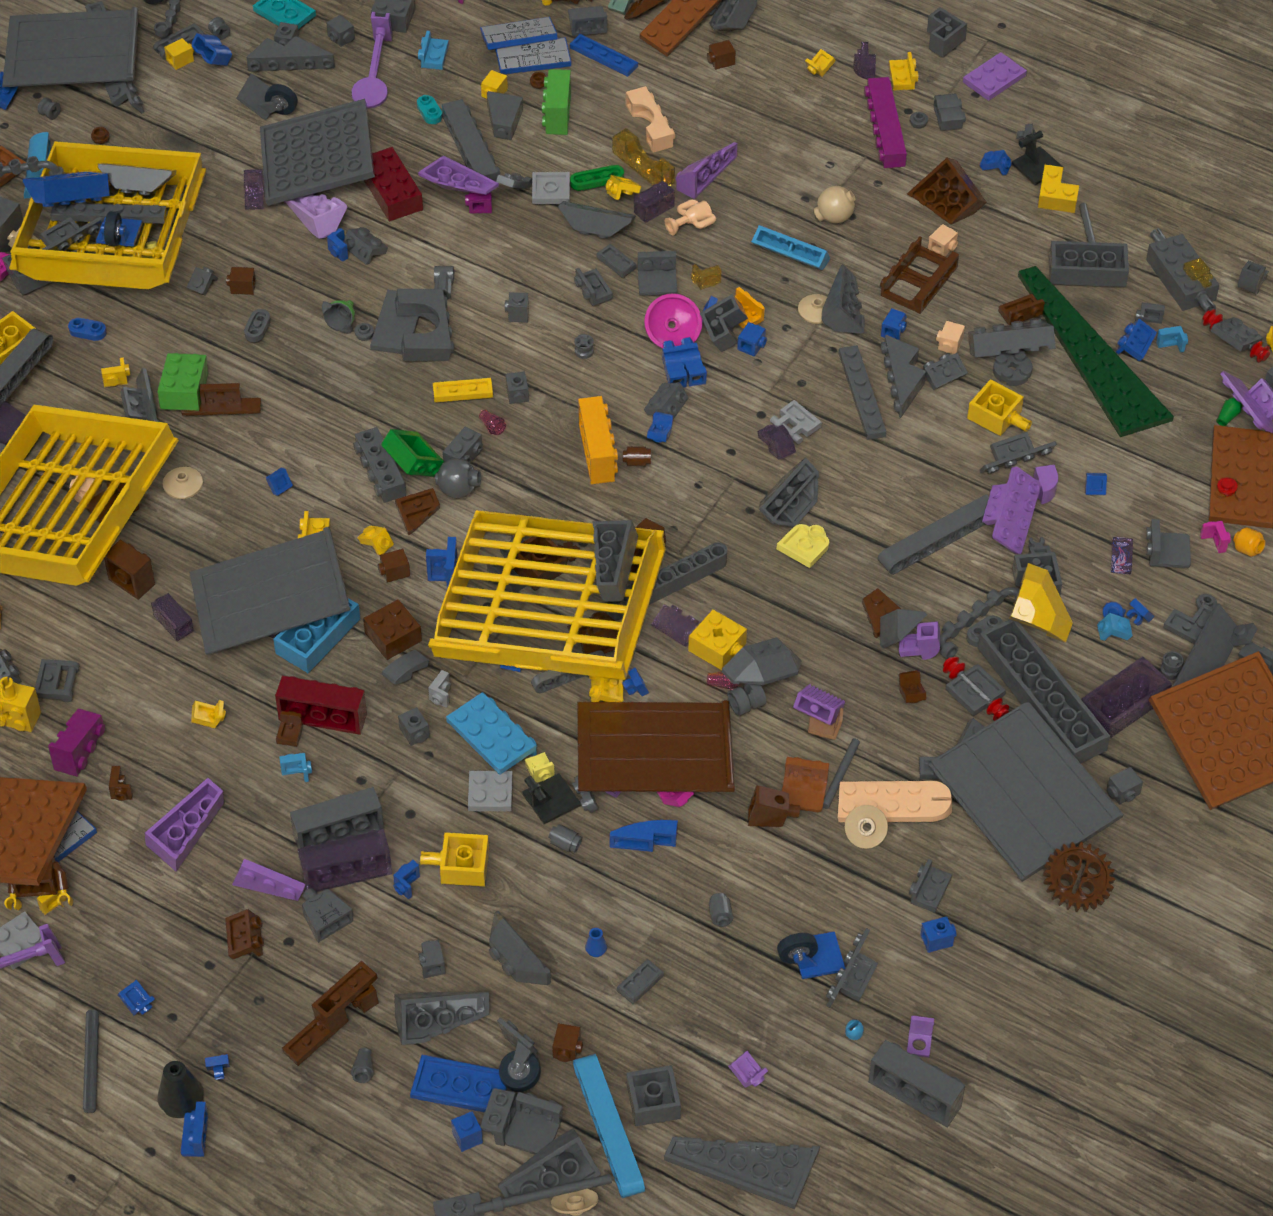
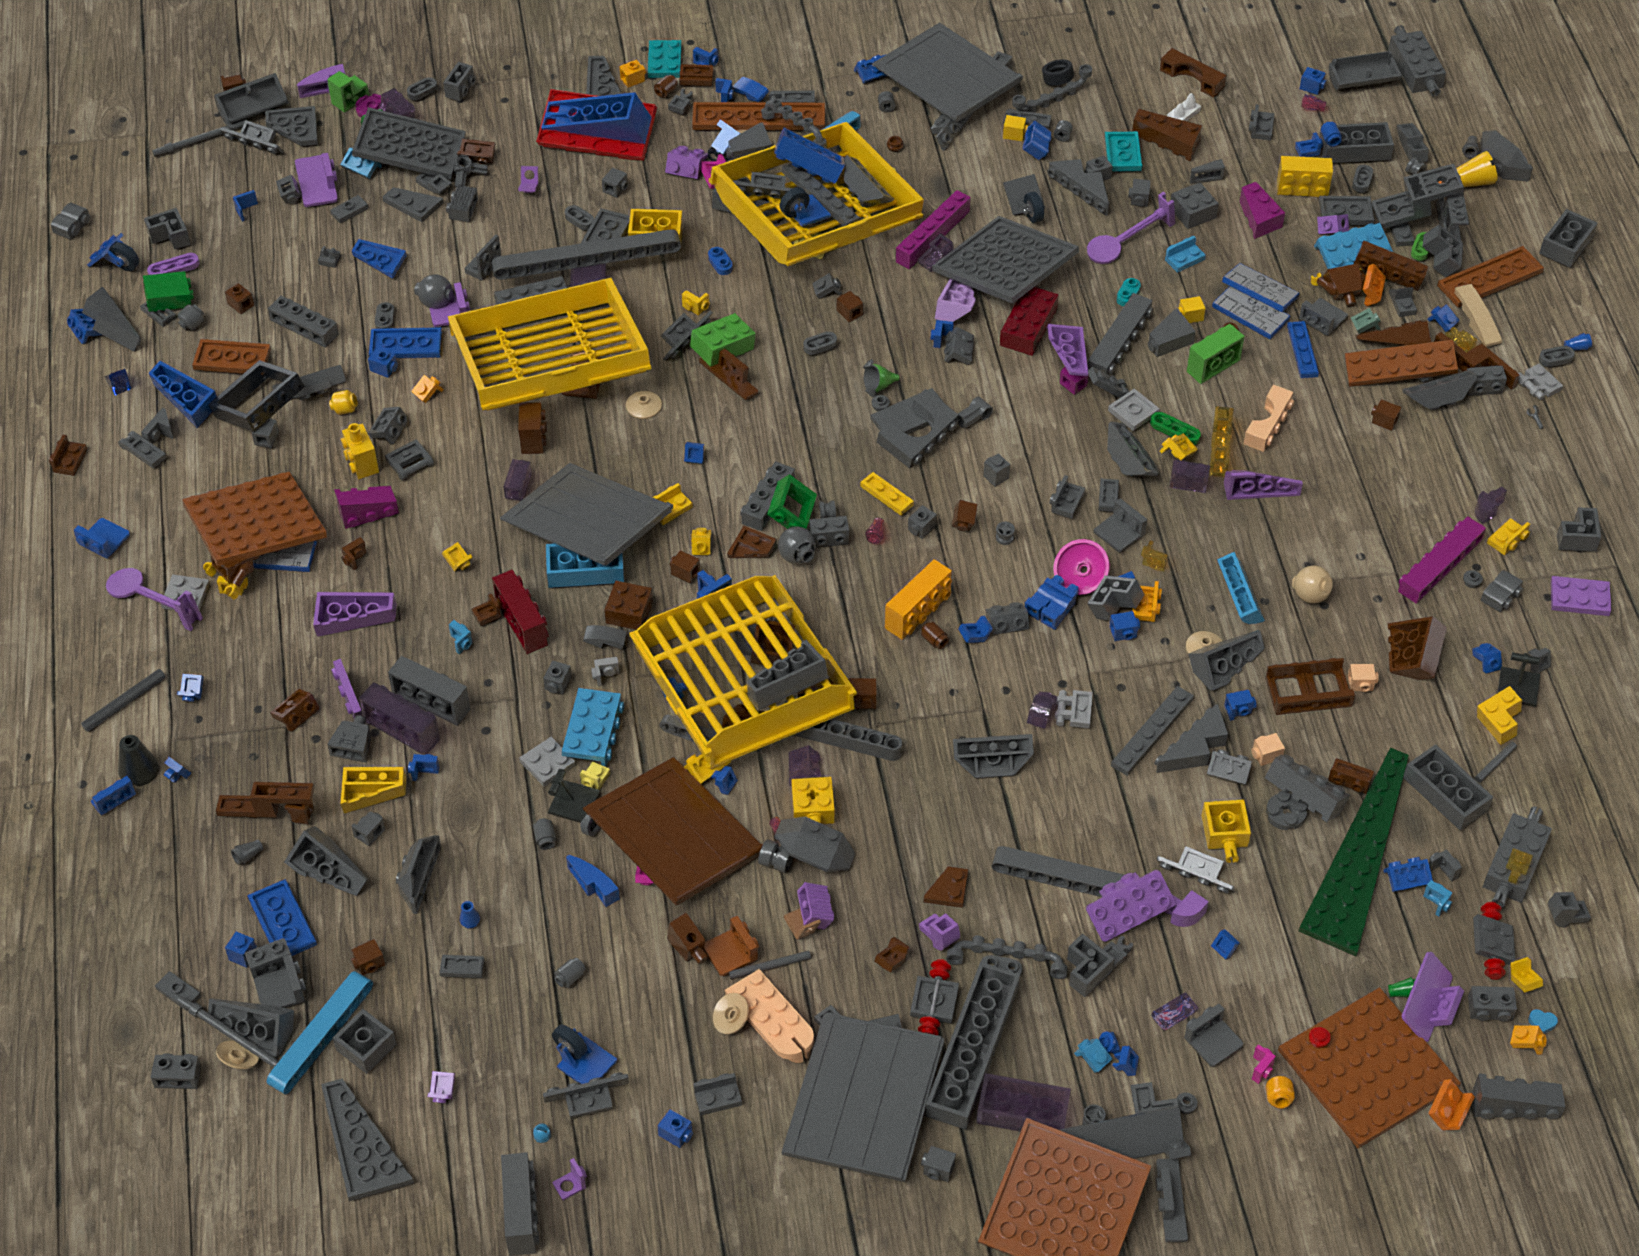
camera: 50 degrees right, 0 degrees up
yellow brick [420,833,489,886] -> none
plate [497,1018,541,1092] -> none
light nougat piece [665,200,716,235] -> none
light yellow plate [776,524,829,568] -> none
yellow bracket [805,49,836,77] -> none
dark grey slope [880,609,927,649] -> none
yellow brick [1009,563,1073,643] -> none
reddish brown gear [1043,842,1115,912] -> none
none -> yellow wedge [340,767,407,814]
none -> dark grey wheel [819,500,836,518]
none -> magenta brick [896,190,971,270]
none -> reddish brown brick [952,500,978,531]

